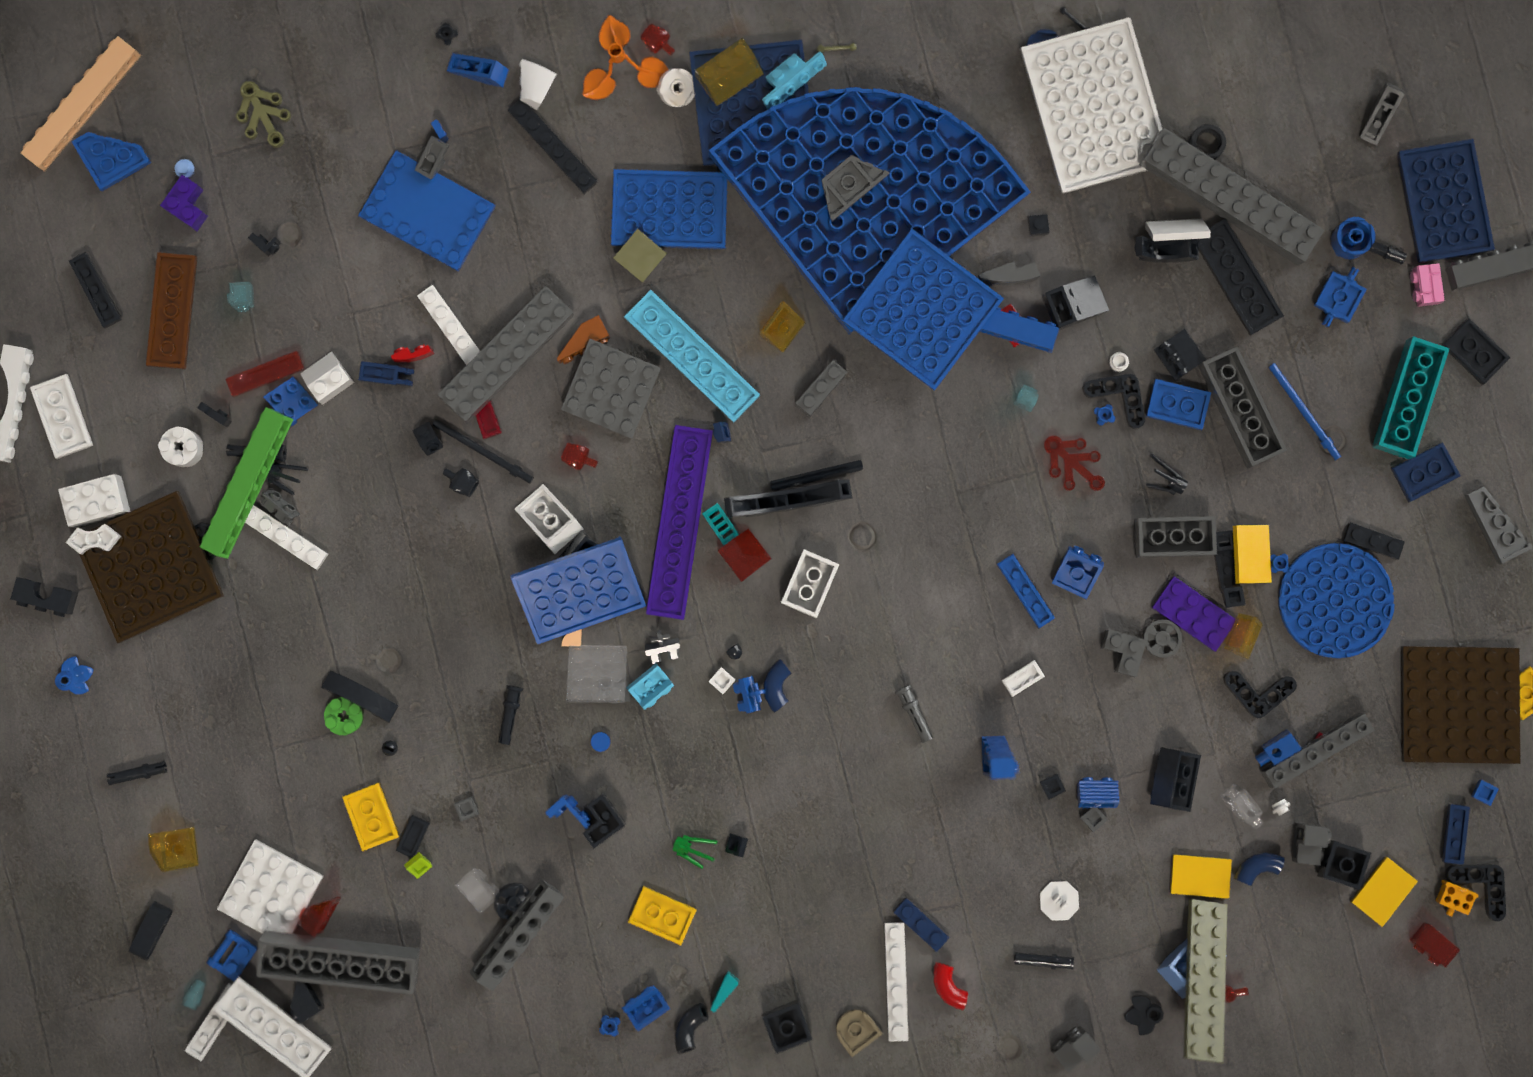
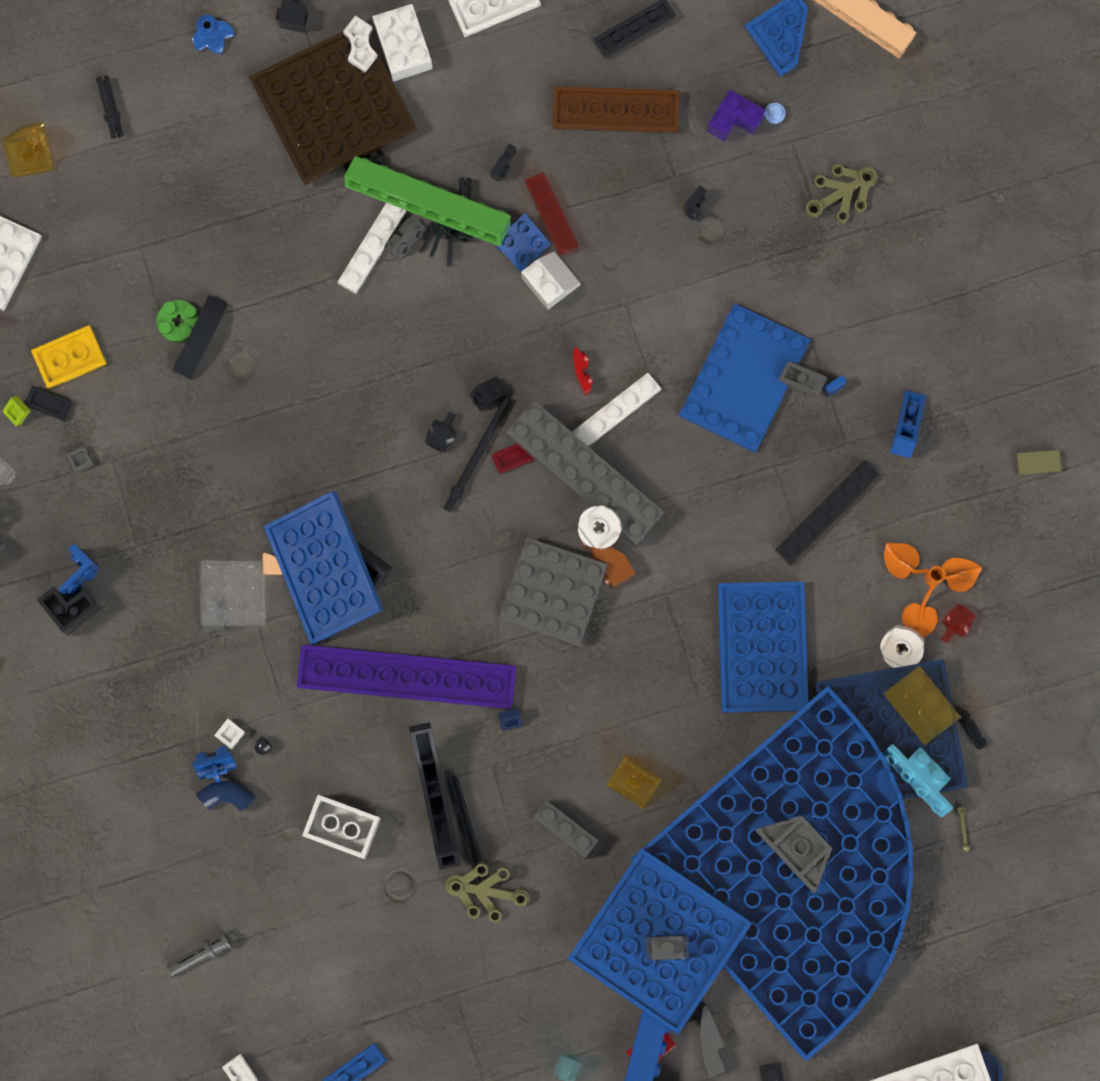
camera: 90 degrees right, 5 degrees down
white brick [158,427,203,467] -> none
clear light blue brick [227,282,254,312] -> none
dark blue hinge [358,361,414,386] -> none
black hinge [382,740,398,756] -> none
black plate [435,23,458,45] -> none
black pin [498,685,524,745] -> none
white slope [515,484,583,554] -> none
white slope [519,59,556,110] -> none
clear red piece [561,442,598,471] -> none
blue tile [591,732,611,752] -> none
olive tile [613,228,667,283] -> none
medium azure plate [624,290,760,423] -> none
medium azure bracket [626,663,674,710] -> none
dark grey hips [645,630,680,664] -> none
green plant [672,835,717,869] -> none
teal slope [702,503,739,546] -> none
clear red slope [718,529,772,582] -> none
black plate [725,833,748,857] -> none
blue wedge [981,736,1018,779] -> none
none -> olive plant [445,862,530,922]
none -> white plate [578,505,622,549]
none -> dark grey torso [646,935,689,960]
none -> black axle [956,709,988,750]

